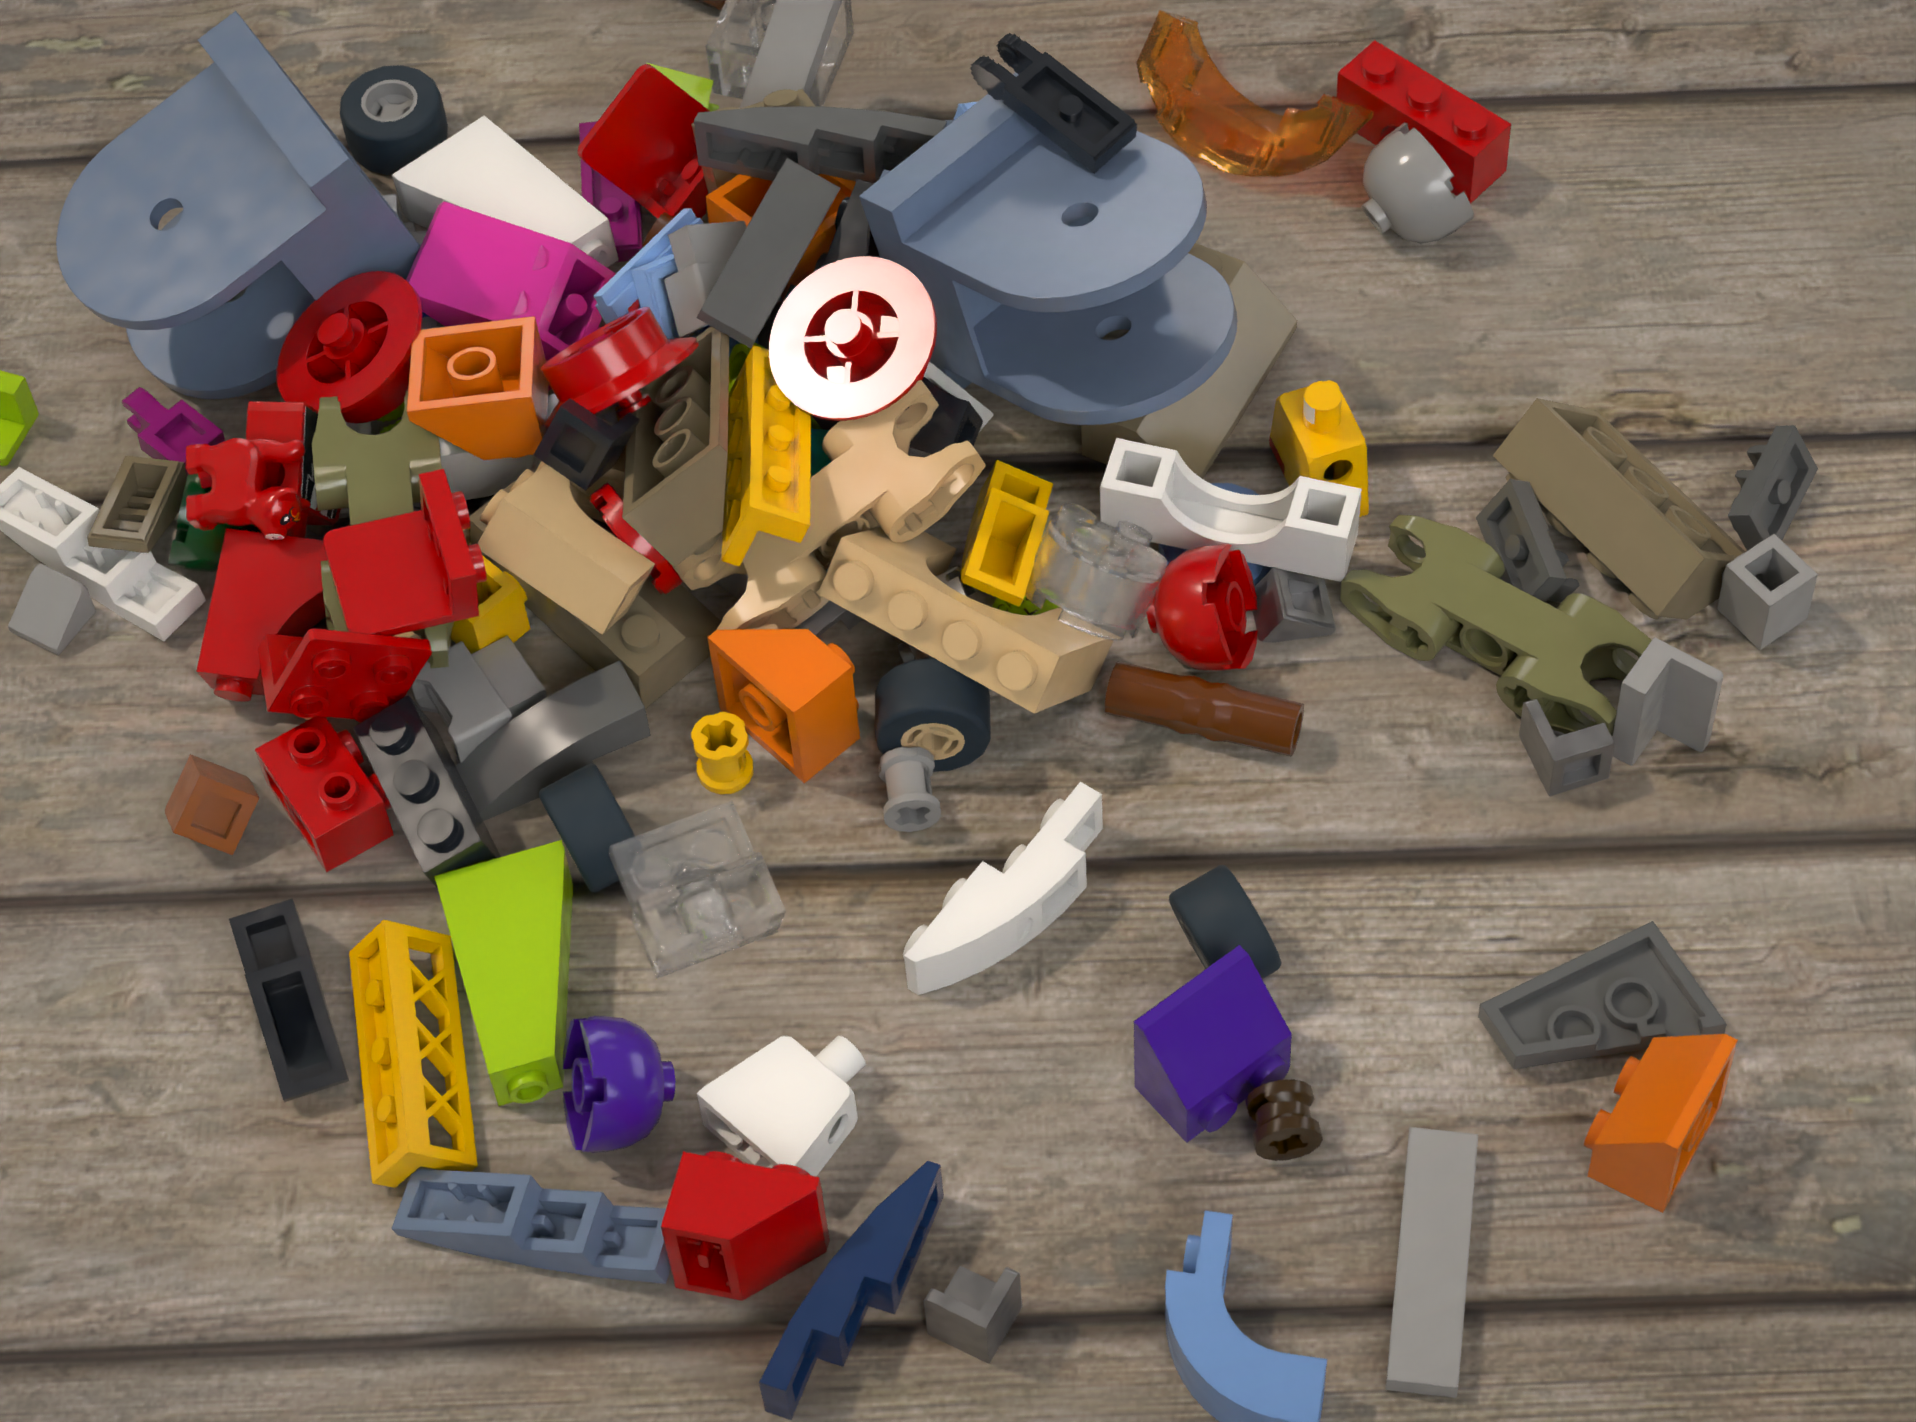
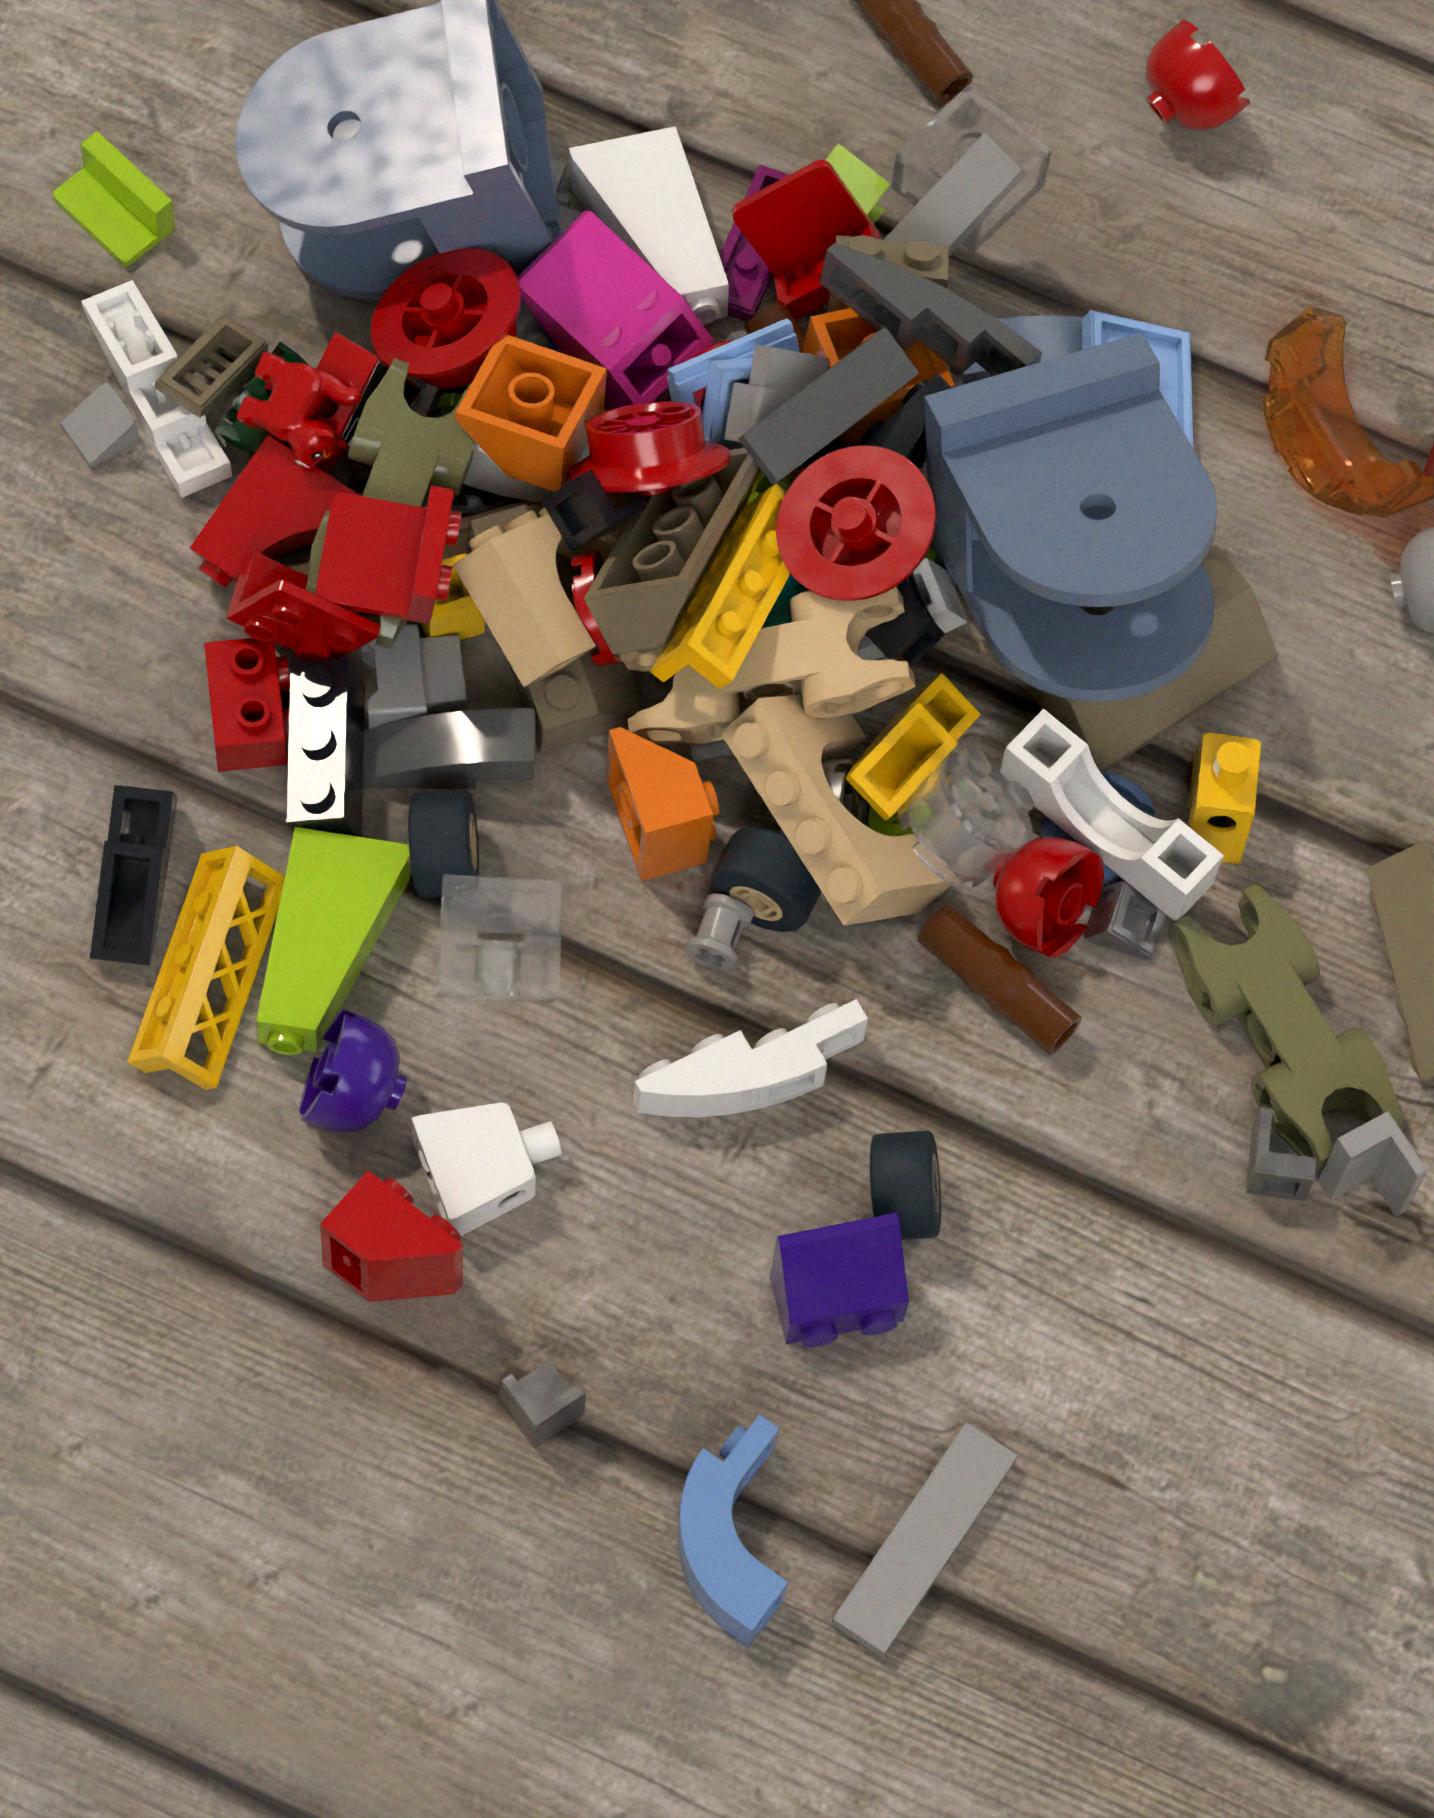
camera: 15 degrees right, 10 degrees up
magenta plate [122,387,225,477] -> none
dark orange panel [165,754,259,855] -> none
black wheel [340,65,448,175] -> none
sand blue slope [391,1169,671,1284] -> none
yellow bush [691,712,754,795] -> none
dark blue slope [759,1161,944,1420] -> none
black hinge [970,33,1137,174] -> none
dark brown wheel [1245,1079,1323,1161] -> none
dark grey plate [1476,479,1580,603] -> none
dark grey wing [1478,921,1727,1069] -> none
orange slope [1584,1034,1738,1213] -> none

